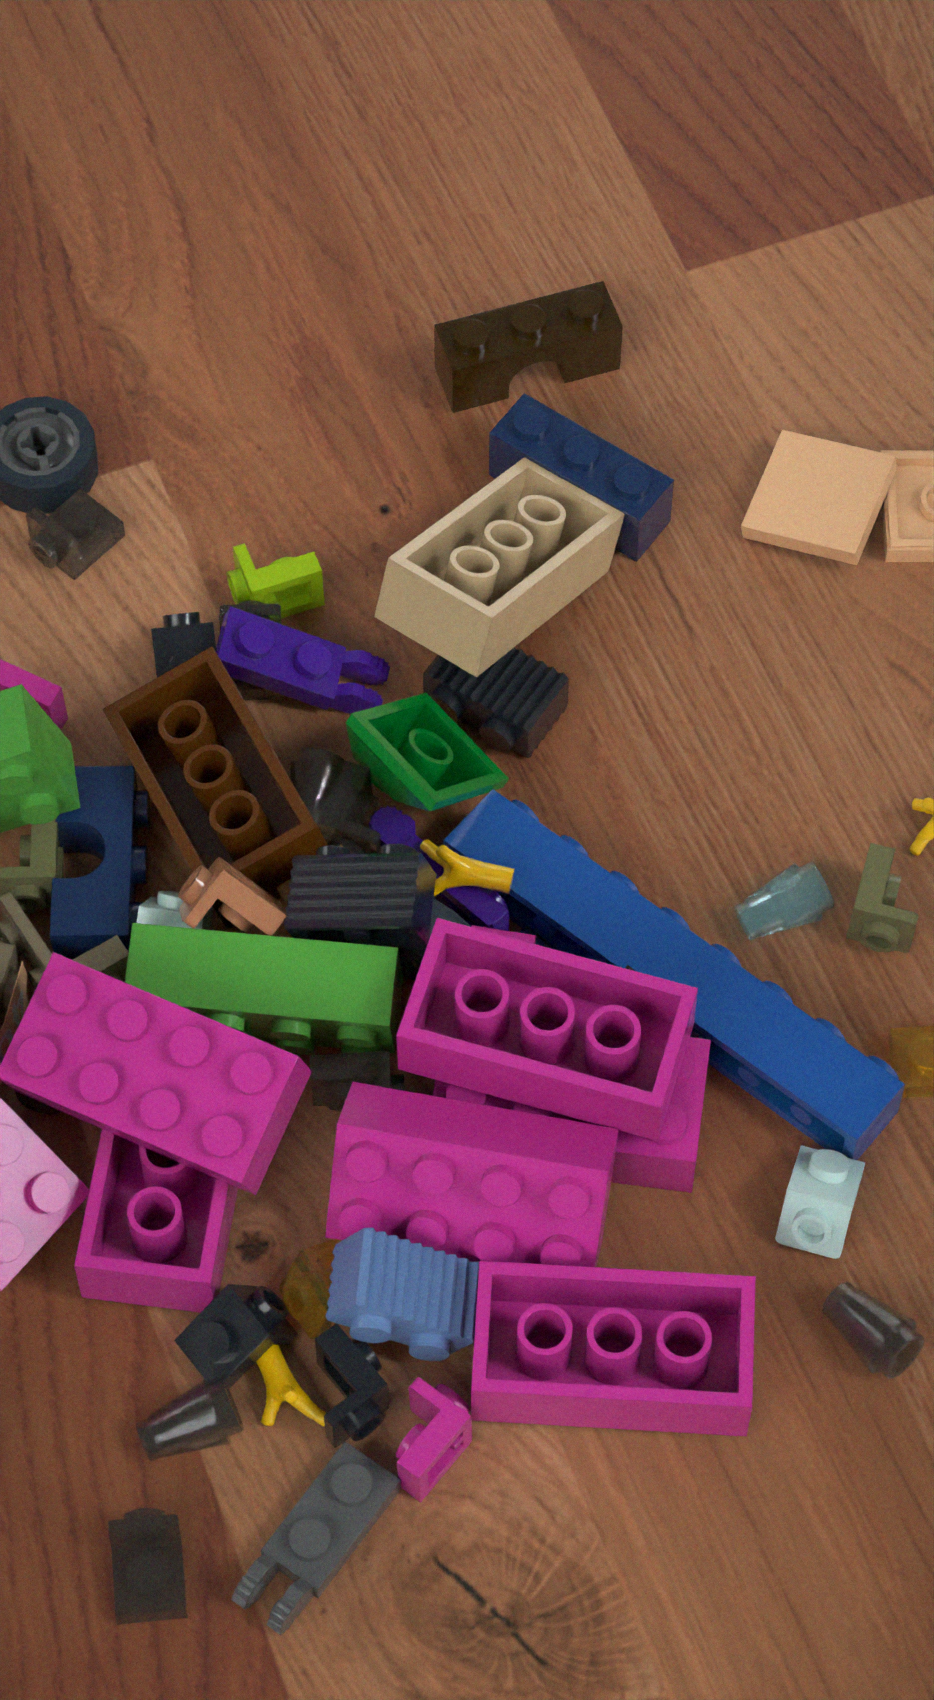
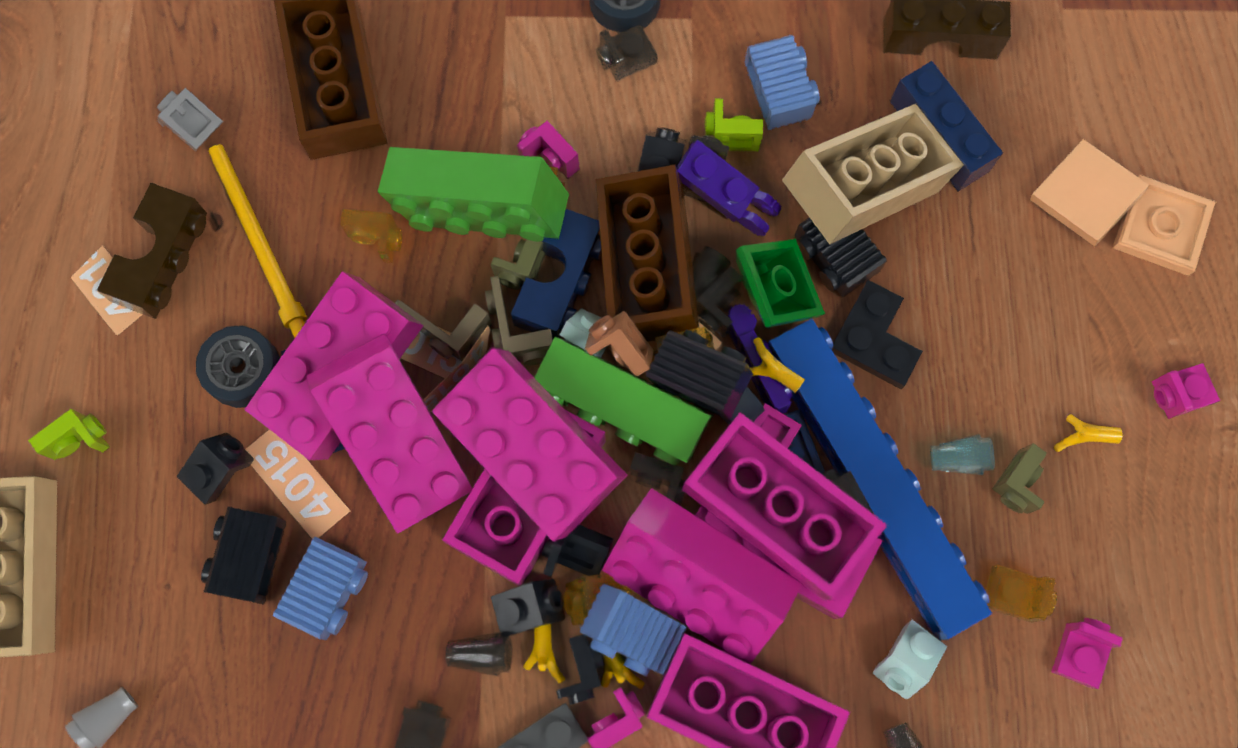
camera: 20 degrees right, 15 degrees up
none -> black bracket [541,525,613,580]
none -> yellow bar [600,652,645,689]
none -> medium blue brick [744,35,820,130]
none -> black plate [831,280,923,390]

